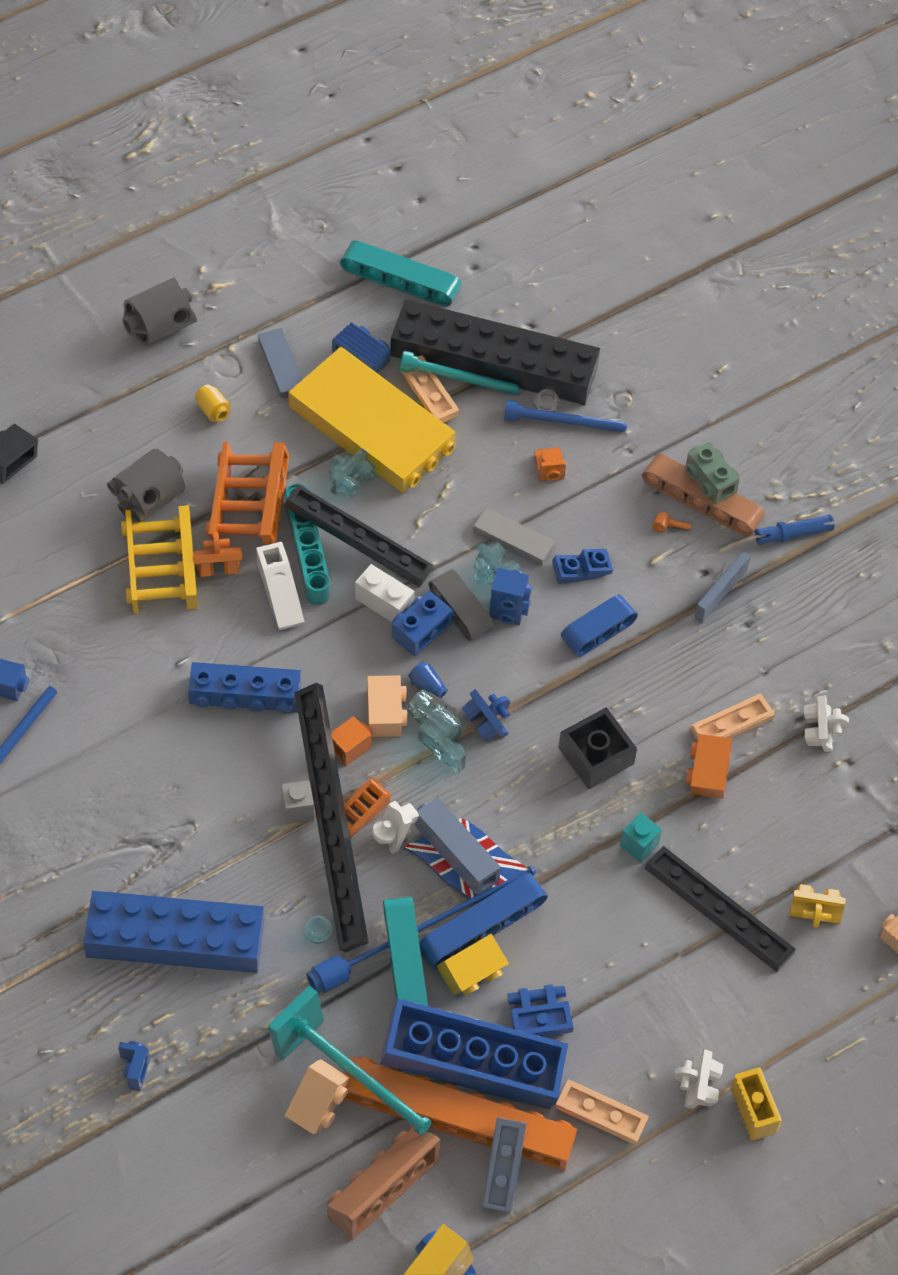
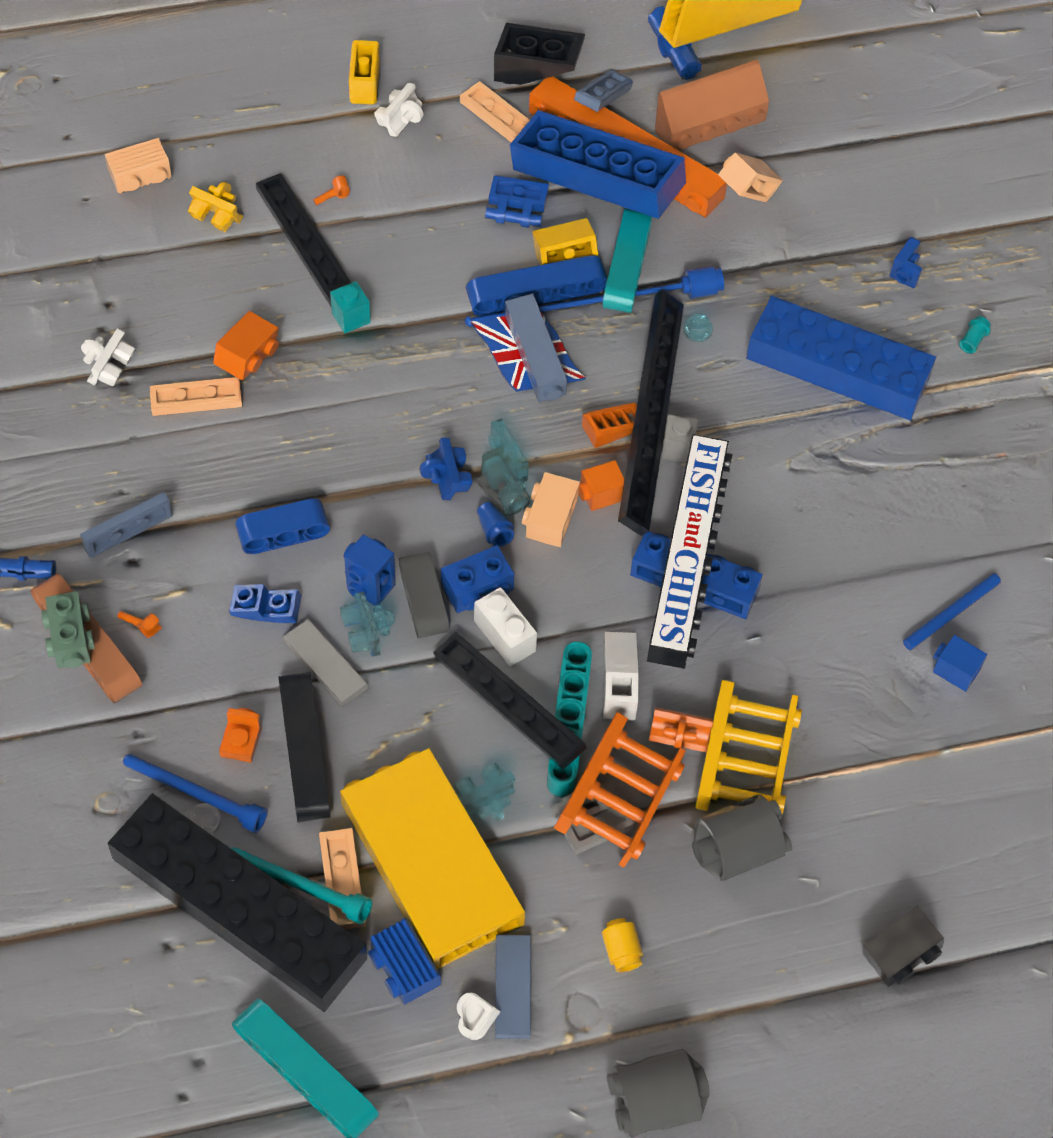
camera: 160 degrees left, 0 degrees up
teal tile [268,986,431,1135] -> none
white hips [372,801,419,854] -> none
black brick [558,707,637,789] -> none
none -> black beam [278,672,331,823]
none -> orange hand [313,175,350,206]
none -> white tile [457,992,501,1040]
none -> black slope [494,23,585,85]
none -> brick [647,434,733,669]
none -> teal pin [959,316,991,354]

